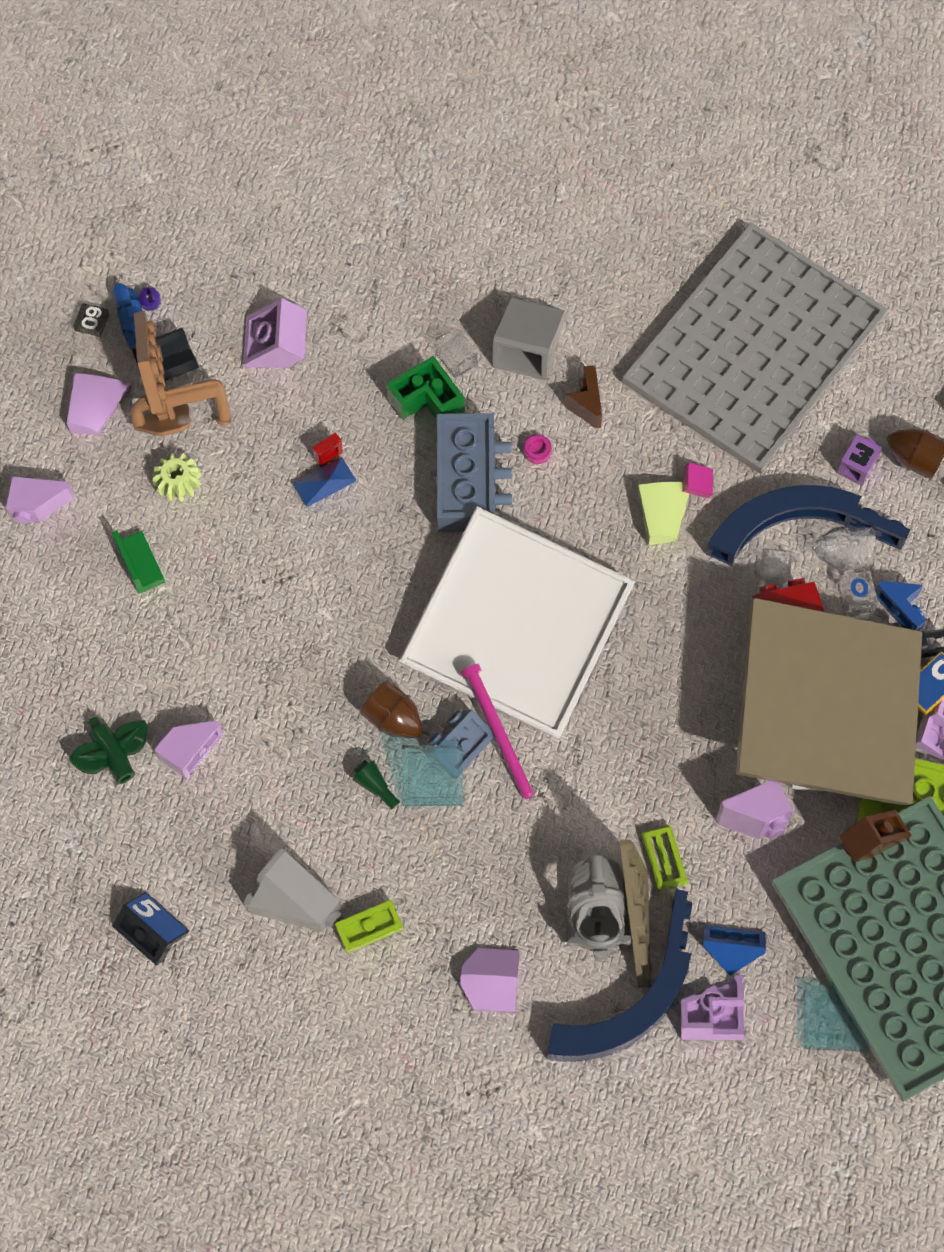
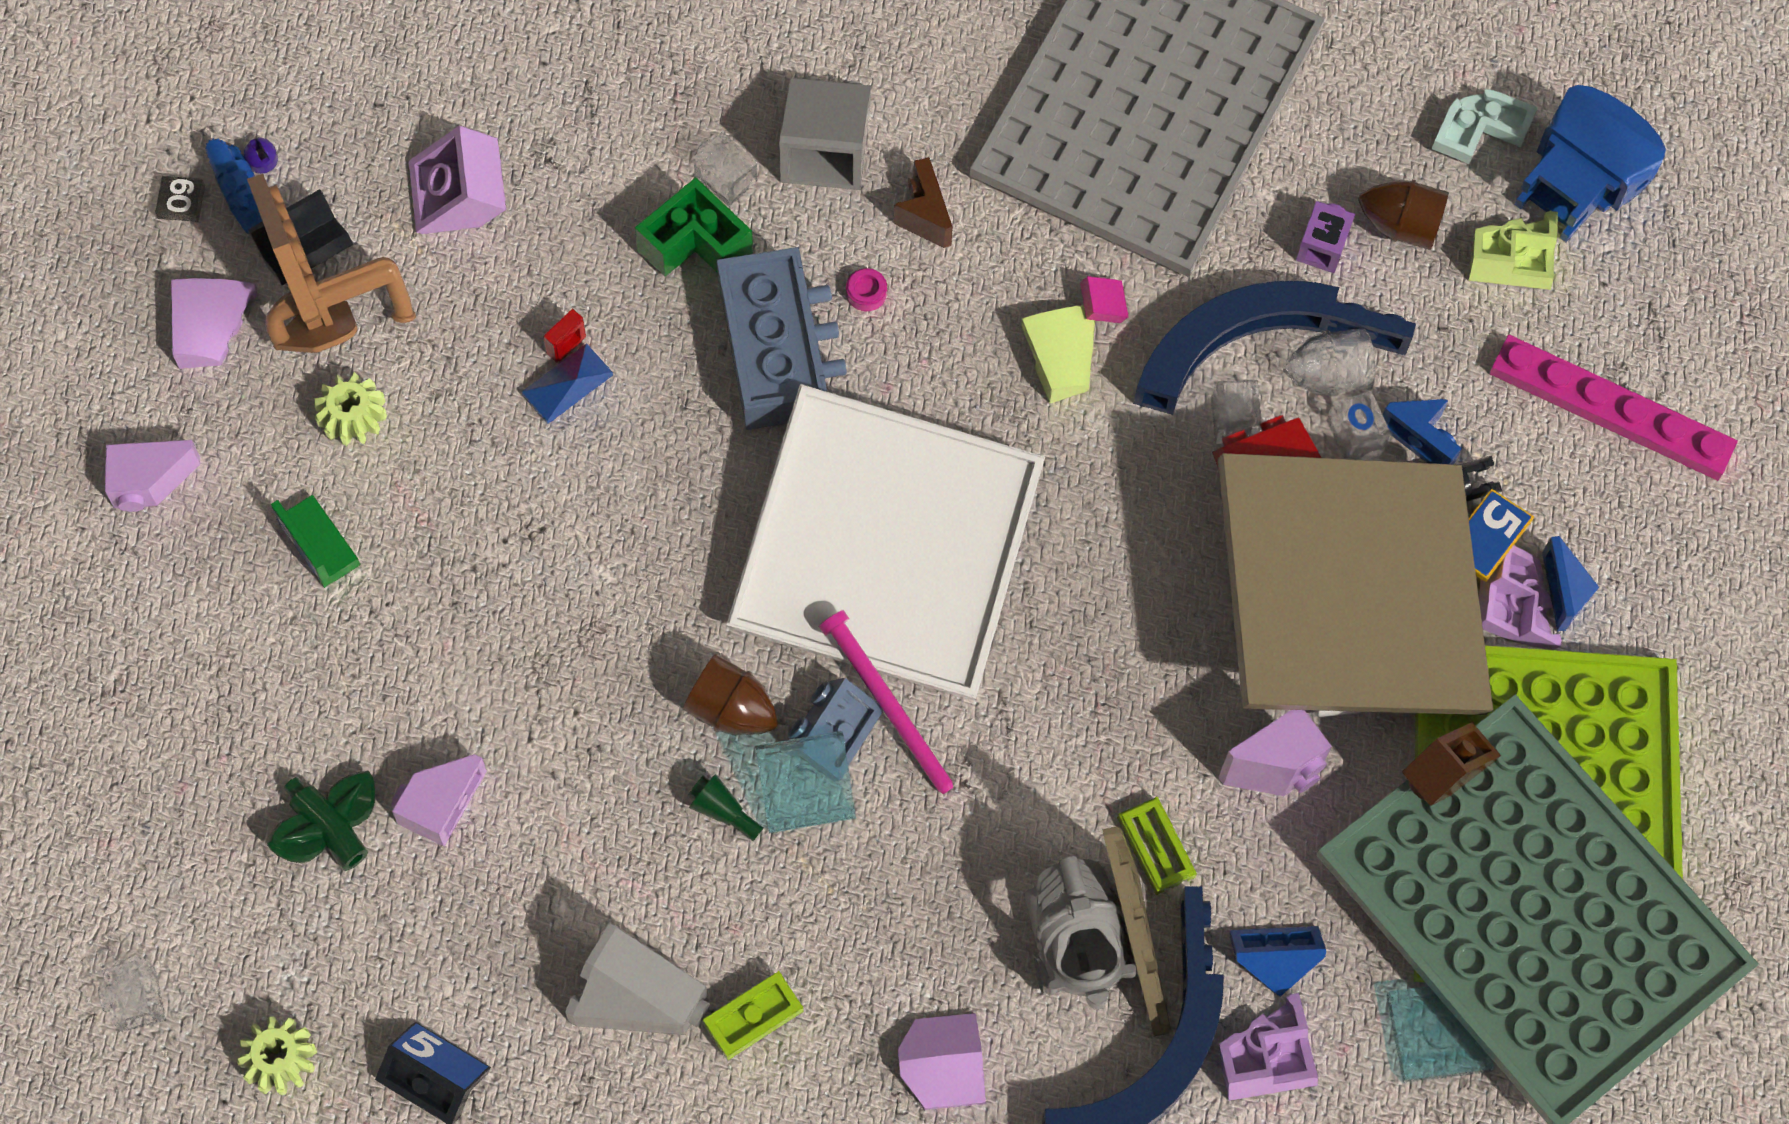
camera: 15 degrees left, 0 degrees up
none -> yellowish green gear [237,1016,317,1095]

